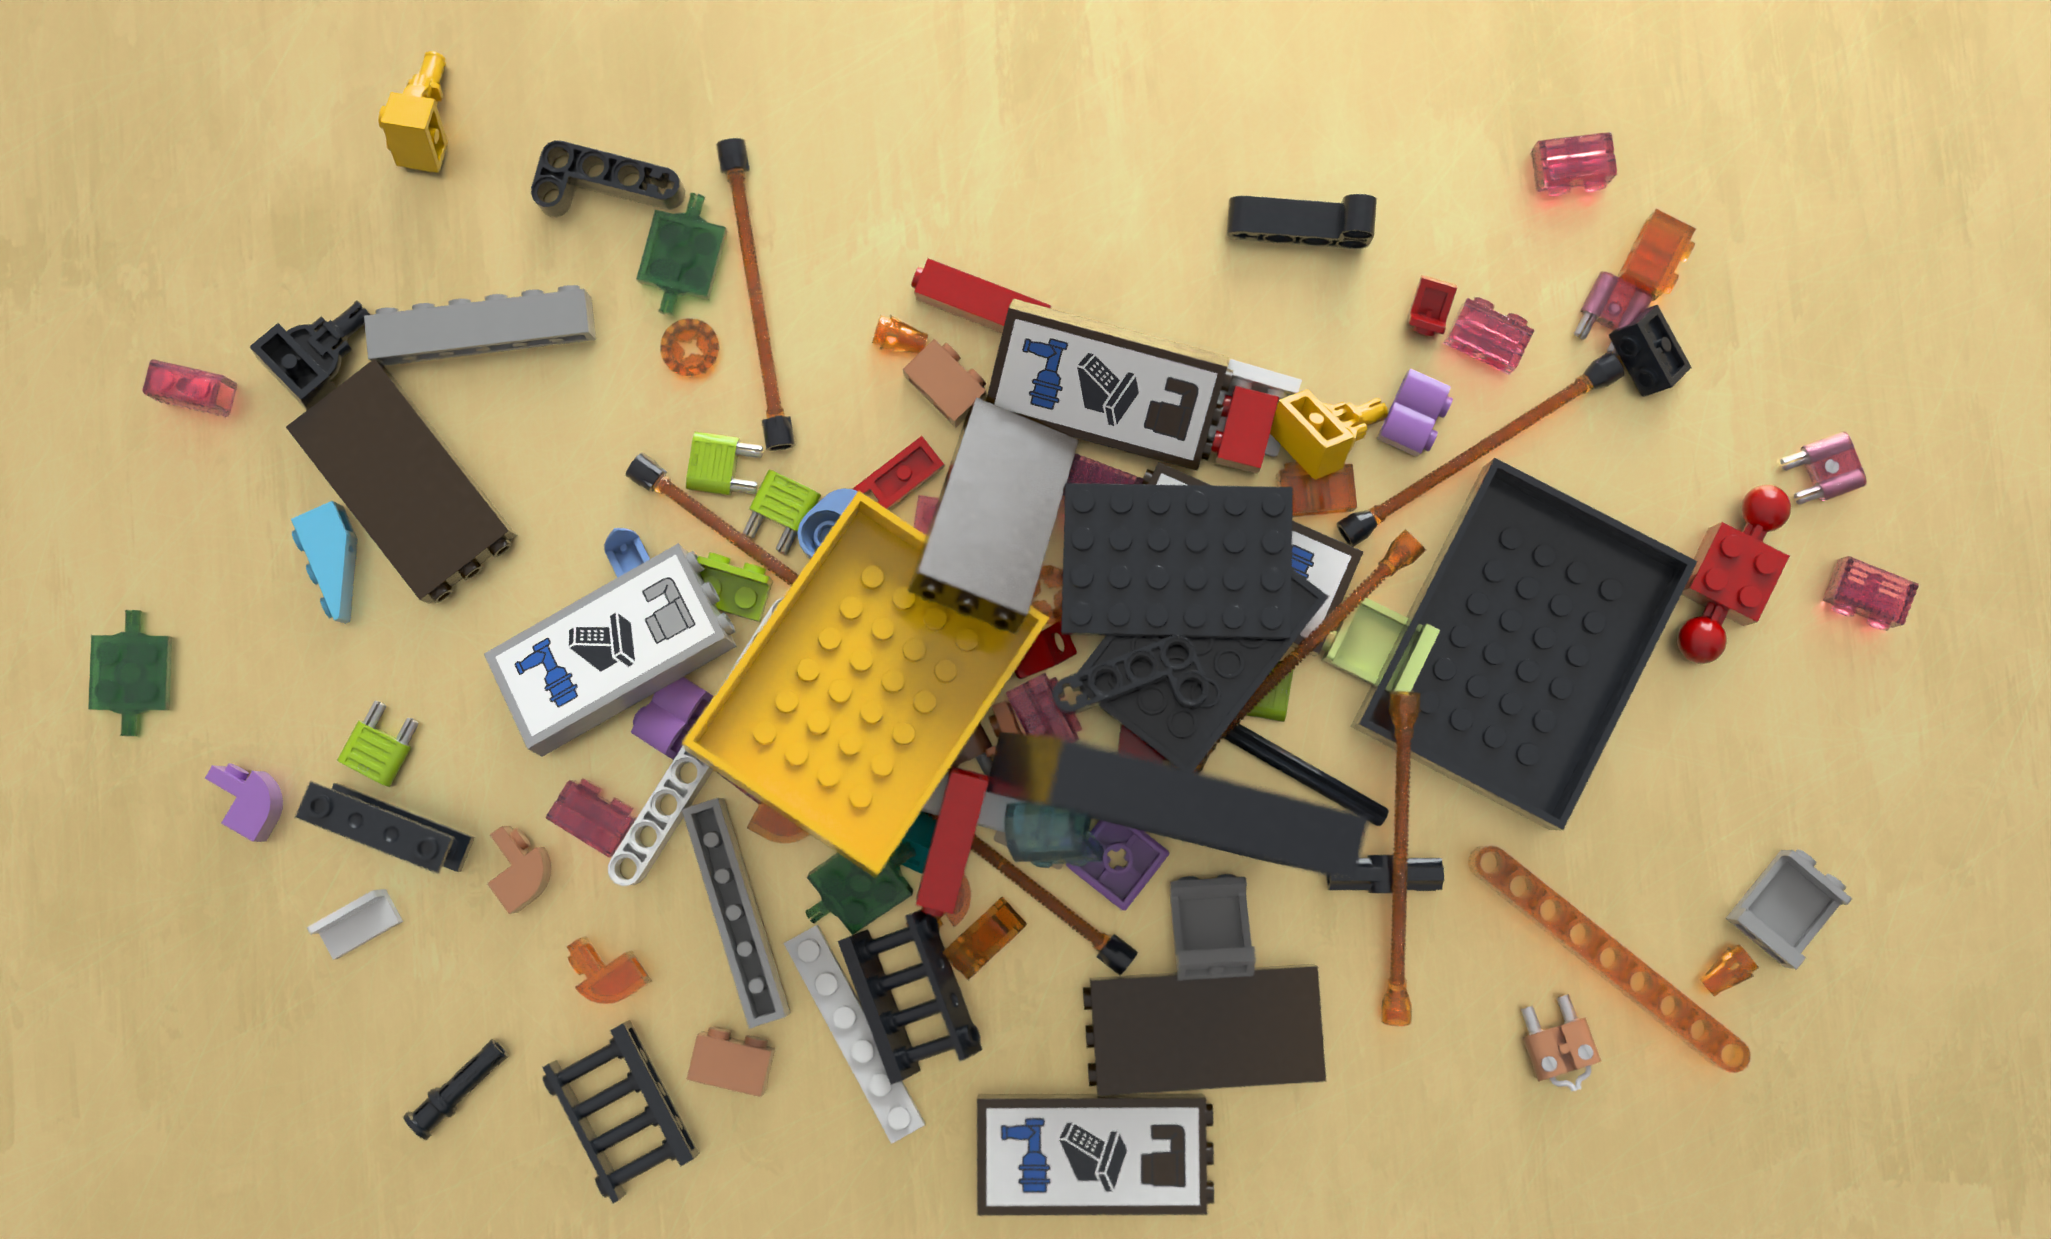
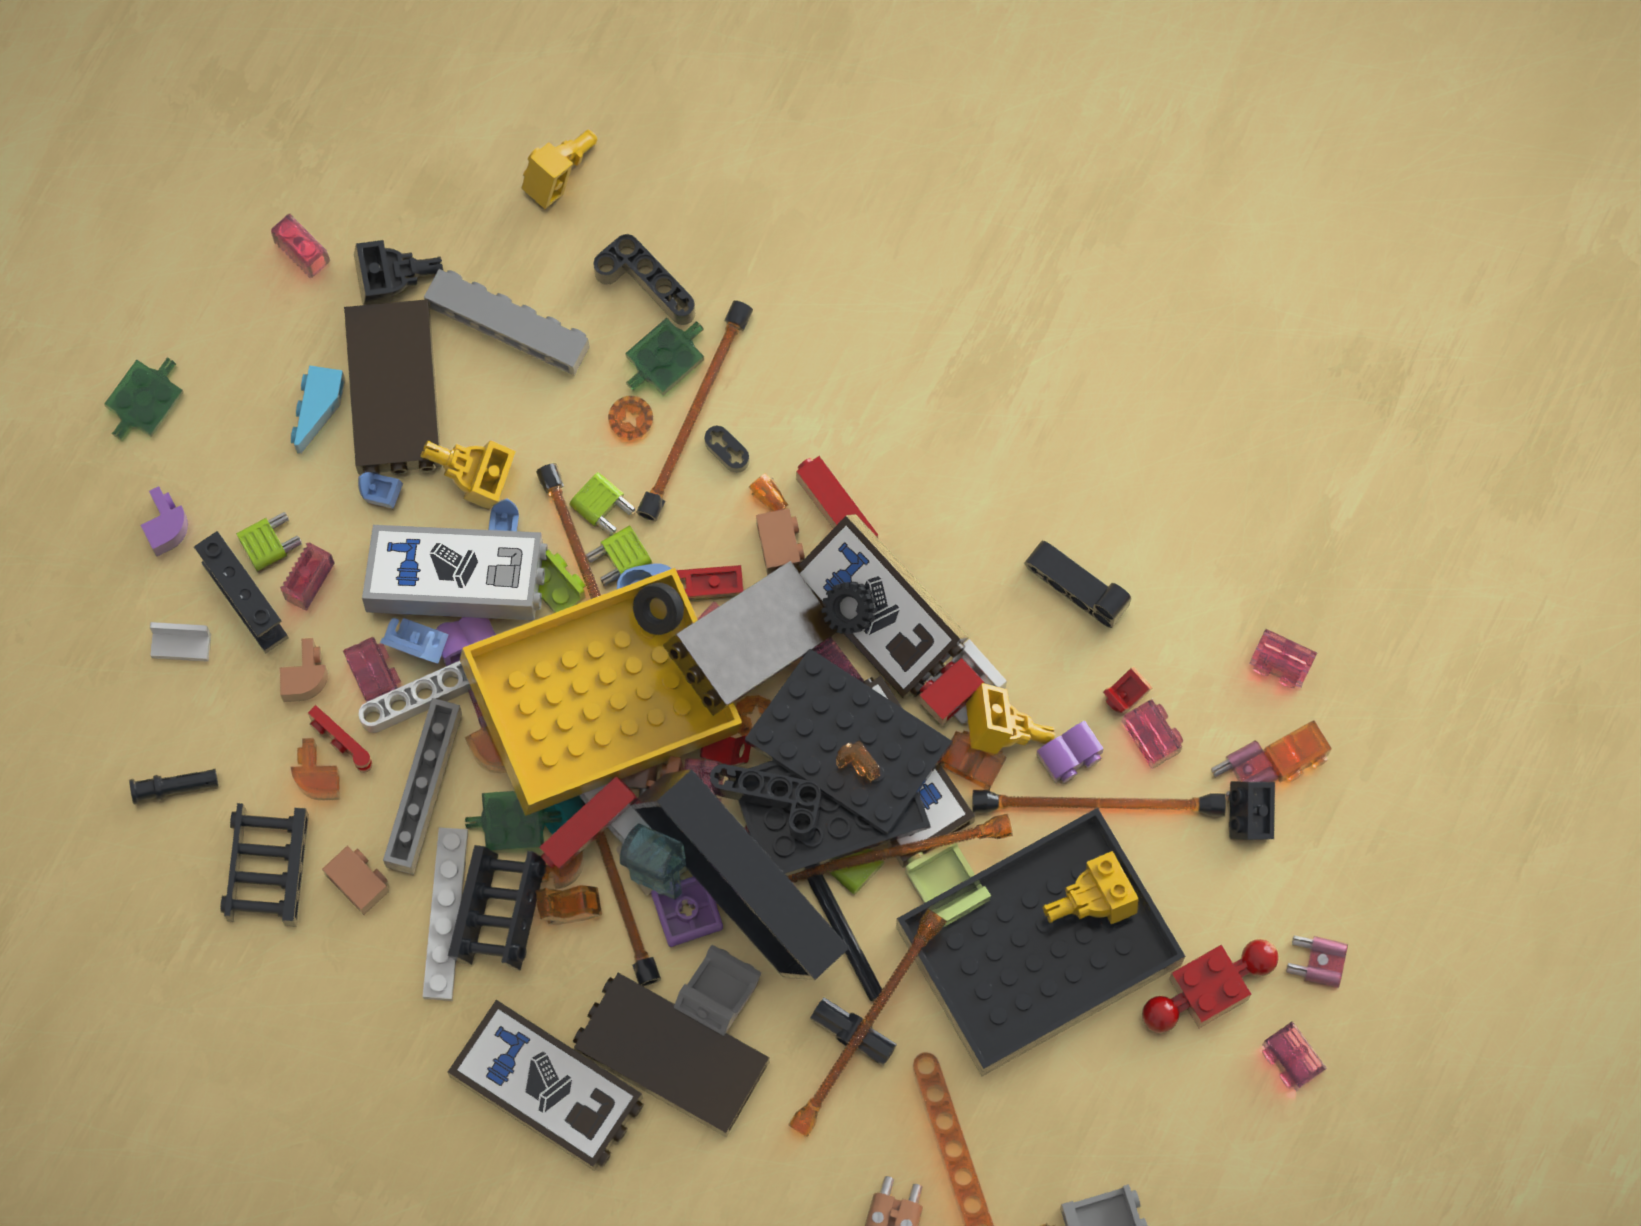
camera: 30 degrees right, 10 degrees down
none -> clear pink brick [280,542,335,611]
none -> red plate [308,705,372,773]
none -> medium blue plate [358,472,403,509]
none -> light blue hinge [380,618,449,664]
none -> yellow brick [421,440,516,509]
none -> black tyre [633,583,684,635]
none -> black beam [704,425,749,473]
none -> black tyre [821,581,878,634]
none -> clear orange bracket [836,741,880,782]
none -> yellow brick [1043,851,1139,924]

